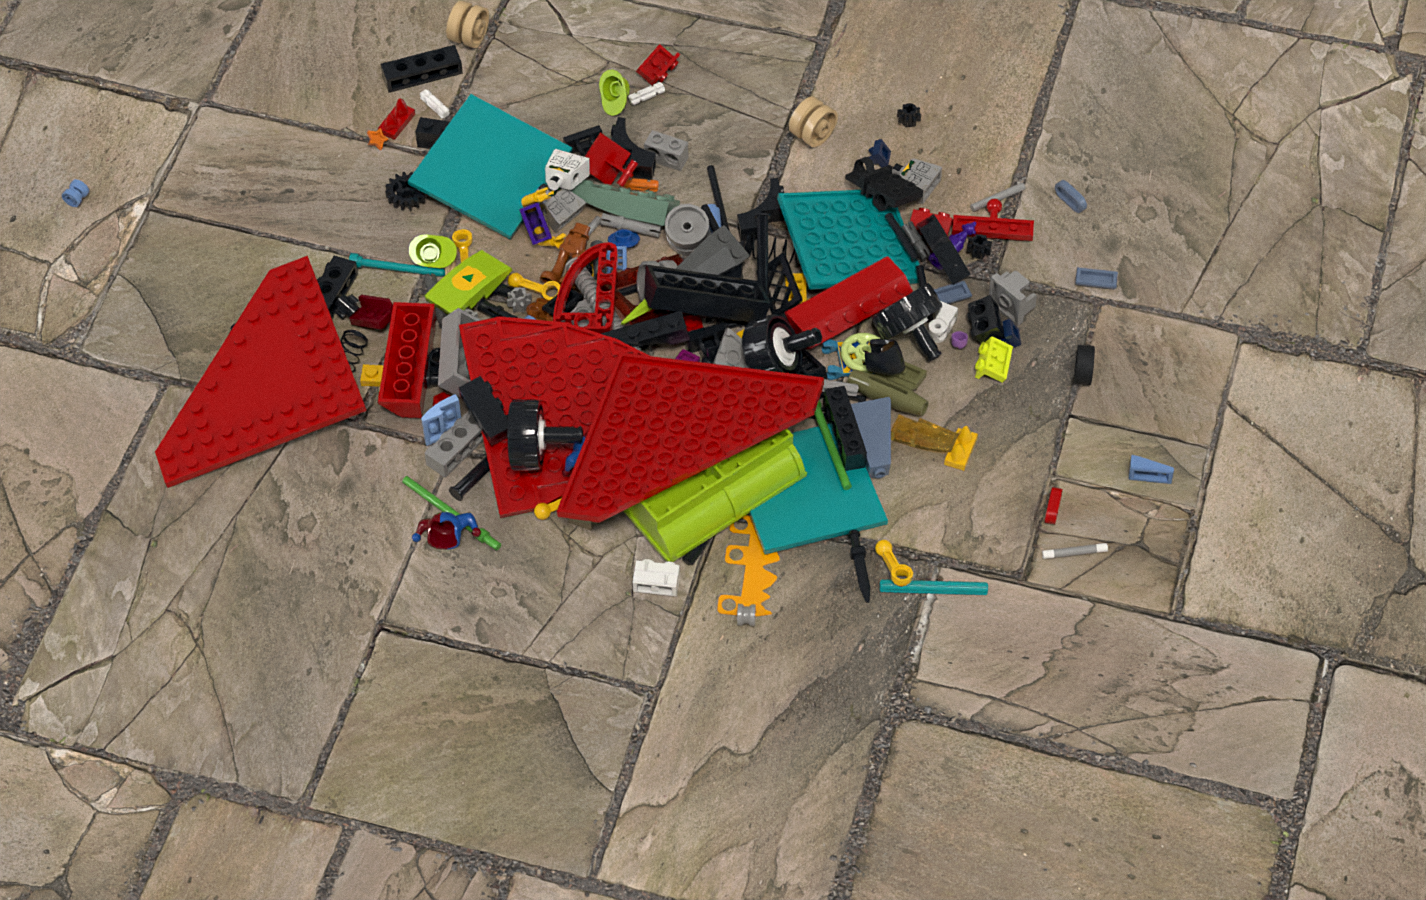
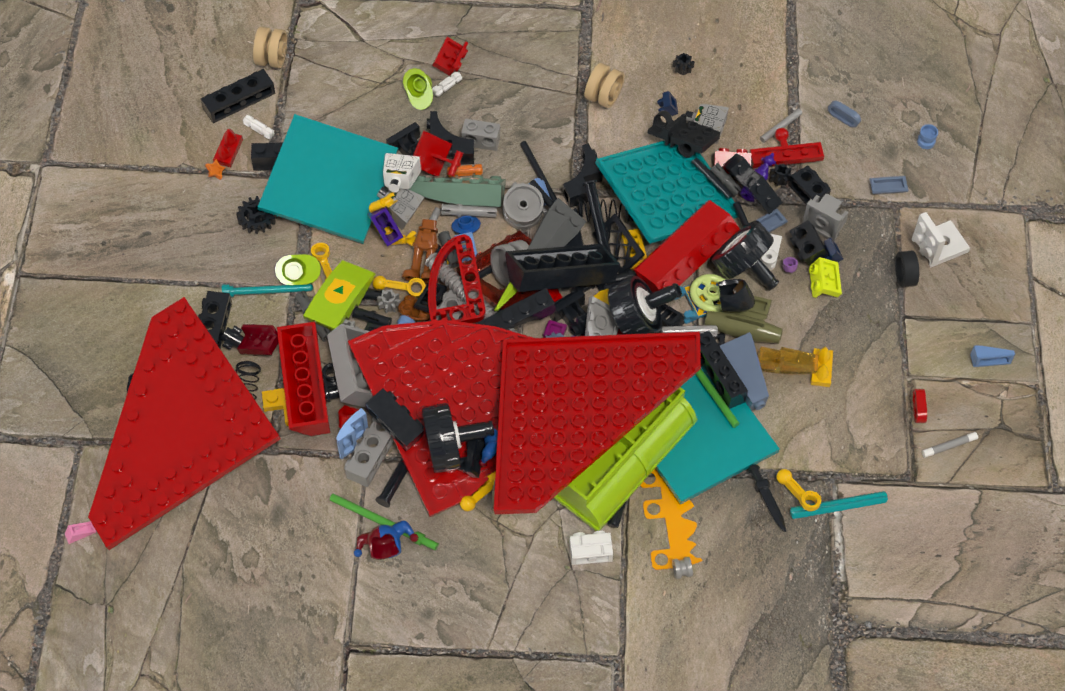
camera: 15 degrees left, 5 degrees up
none -> bright pink piece [65,521,96,544]
none -> black hinge [458,438,485,478]
none -> black brick [789,165,831,205]
none -> white bracket [912,212,970,268]
none -> medium blue wheel [917,124,938,149]

